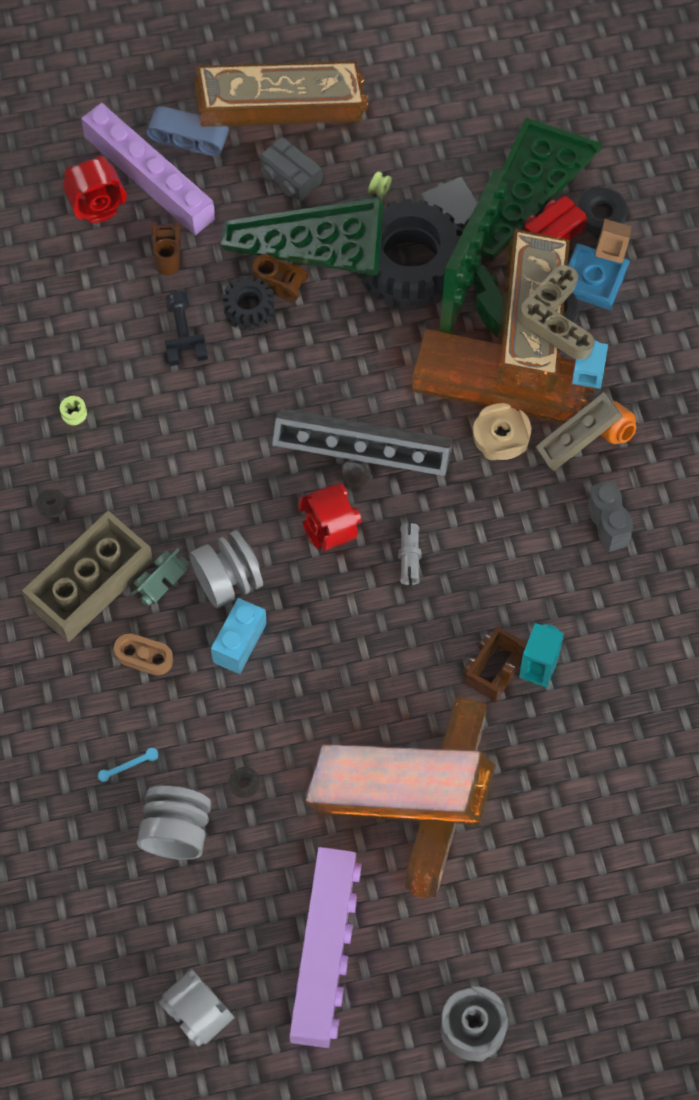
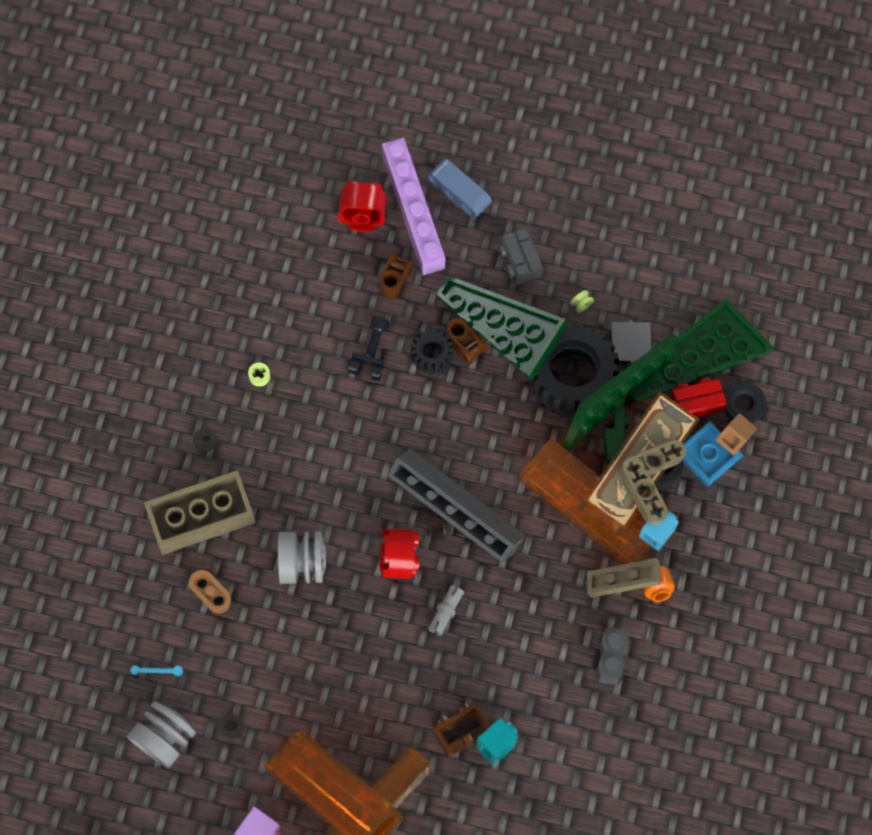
camera: 25 degrees right, 5 degrees up
sand green hinge [130,548,189,606] -> none
brick [194,61,368,127] -> none
medium azure brick [211,598,267,674] -> none
tan plate [473,403,531,460] -> none

